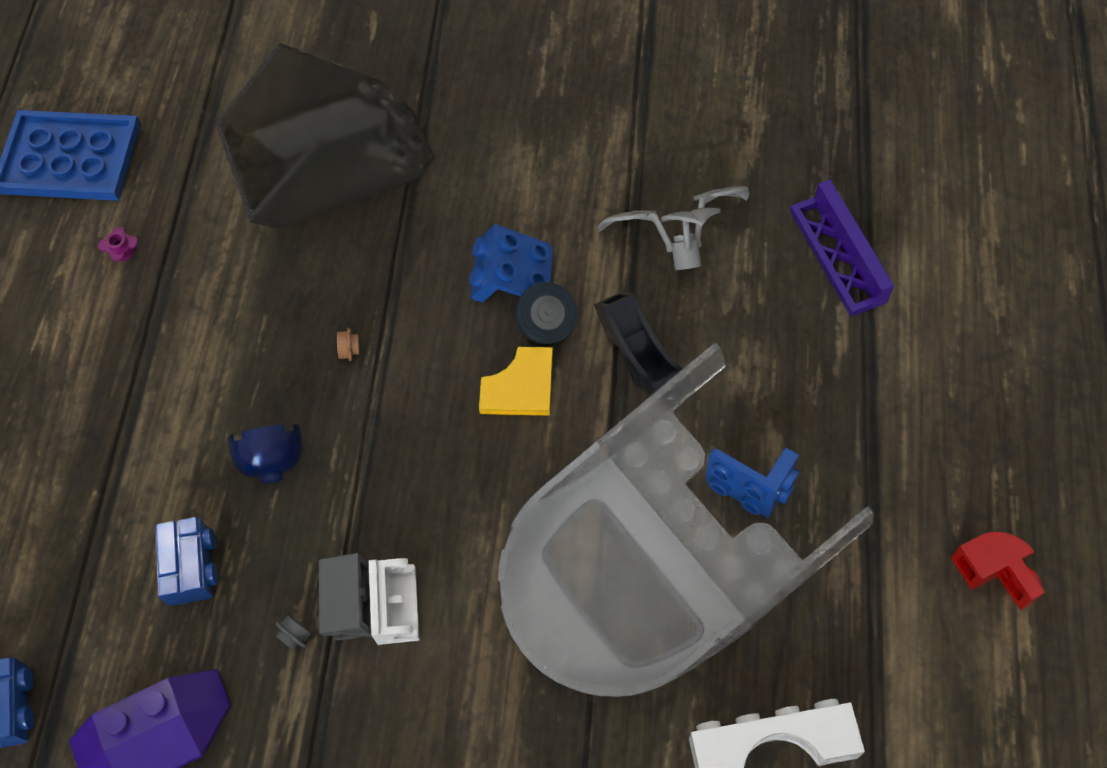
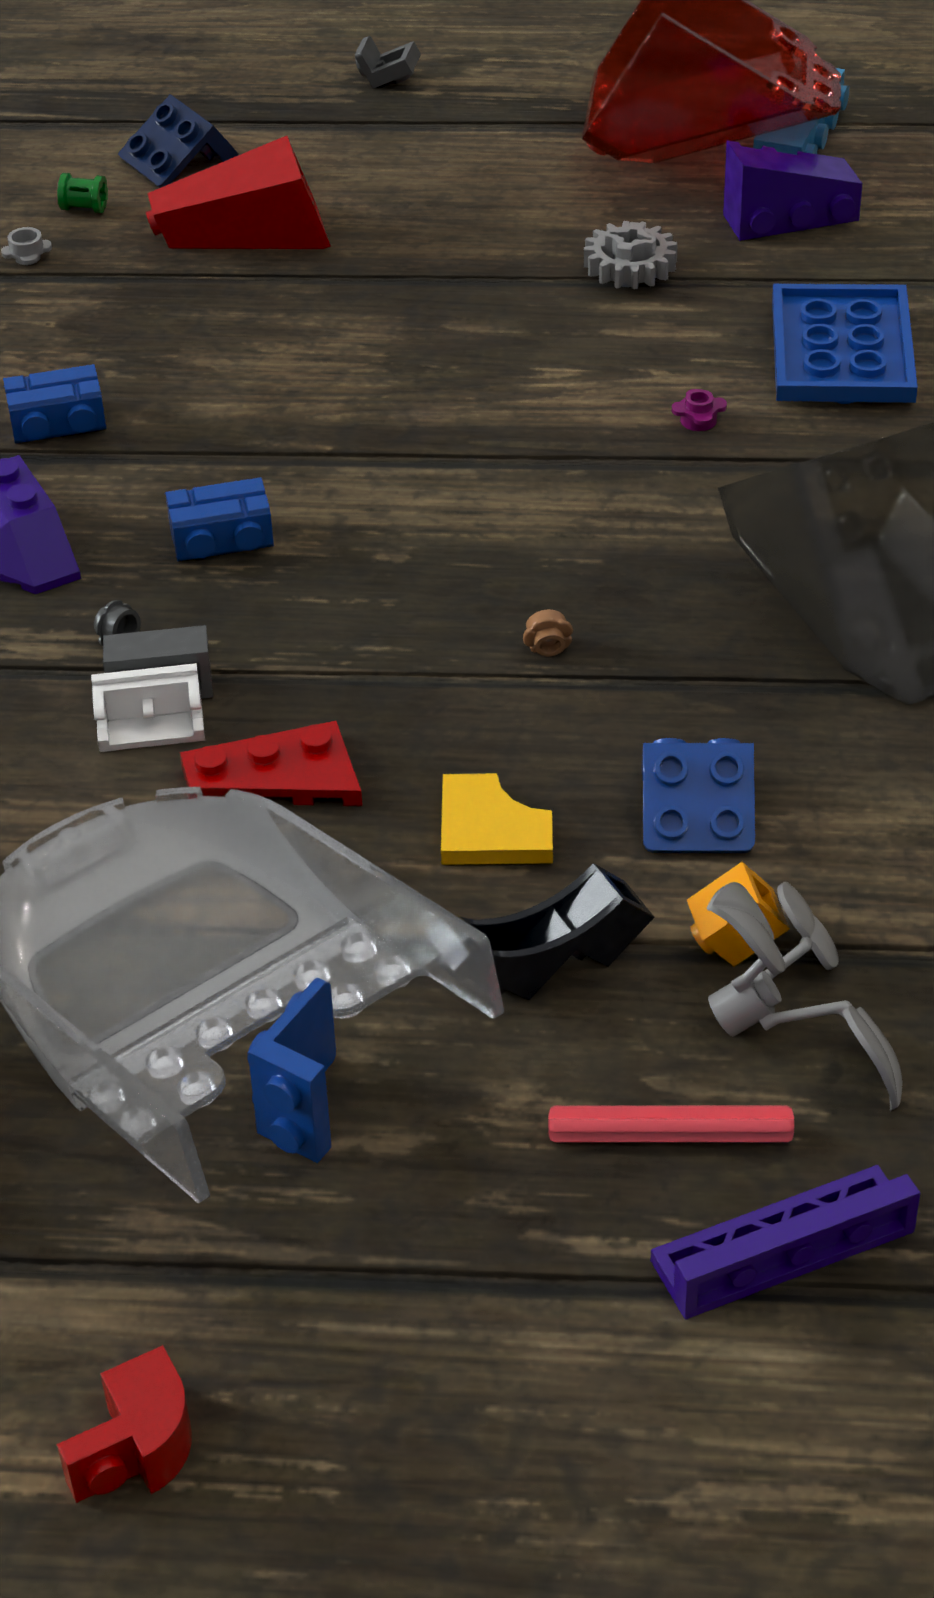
camera: 85 degrees right, 20 degrees down
clear blue cylinder [227,424,303,484] -> none
black wheel [515,282,578,345] -> none
none -> red wing [180,721,362,806]
none -> coral axle [548,1105,794,1143]
none -> light orange brick [687,862,790,967]

